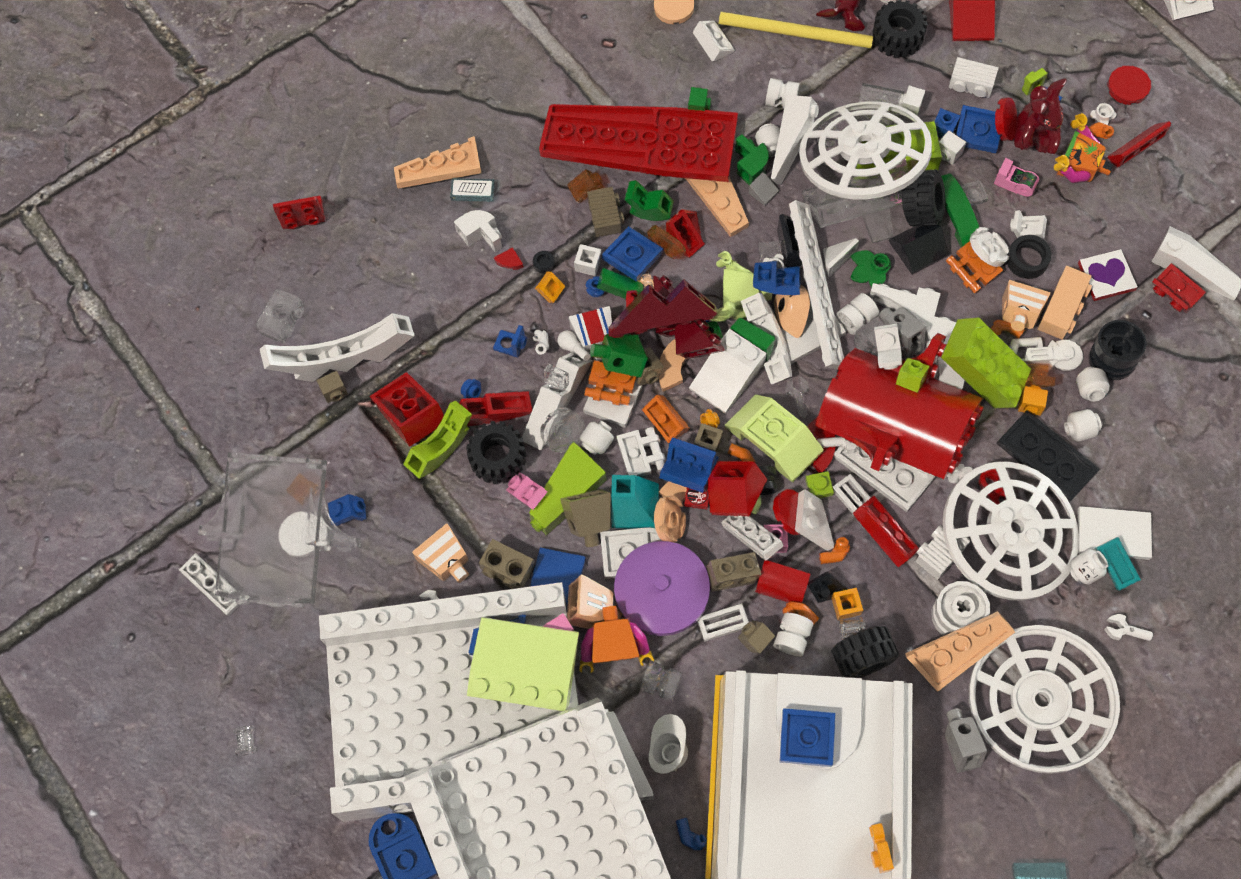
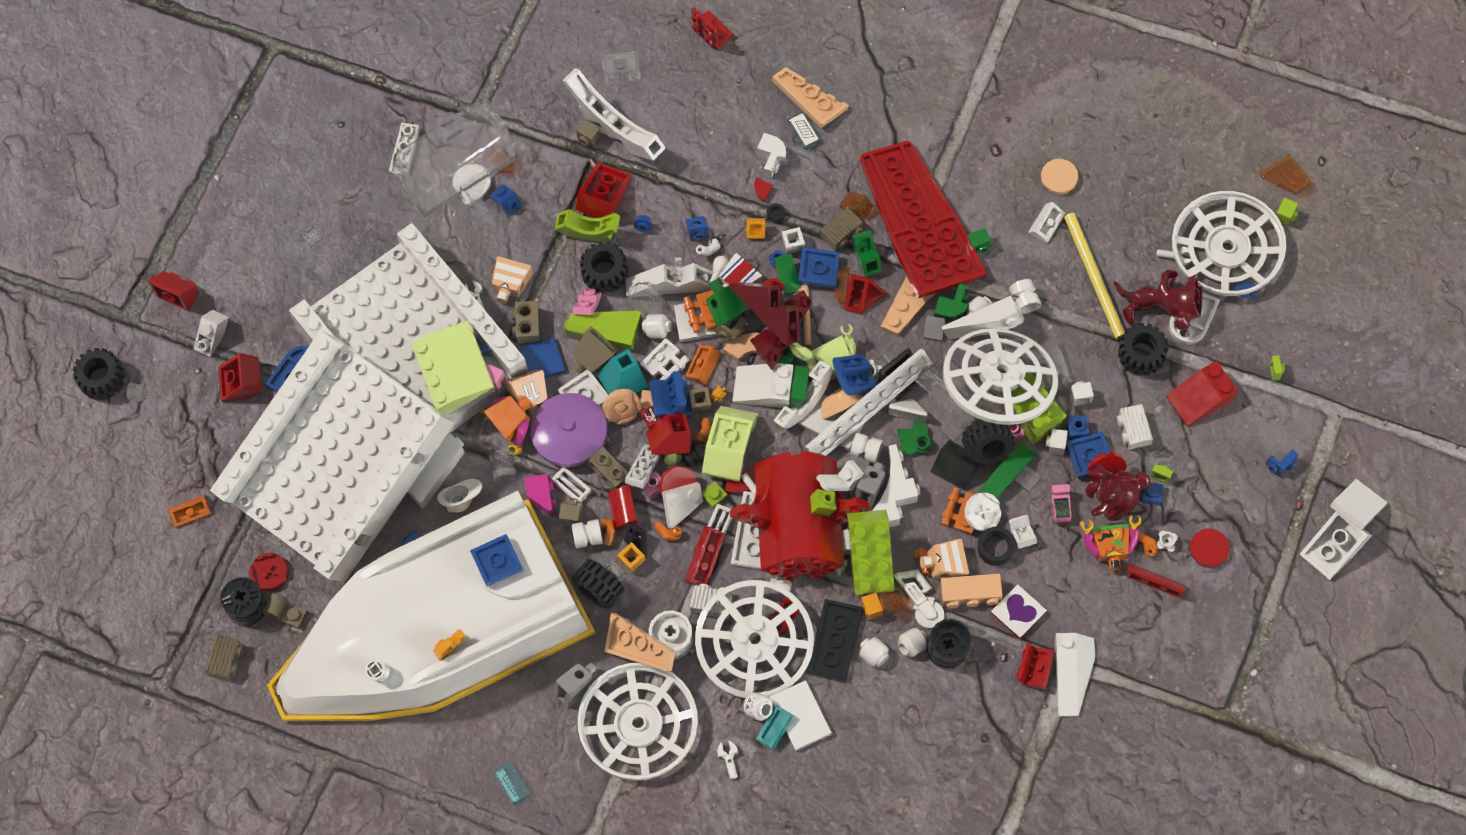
camera: 60 degrees right, 0 degrees up
red slope [459,391,532,426] -> none
none -> dark pink slope [524,474,557,517]

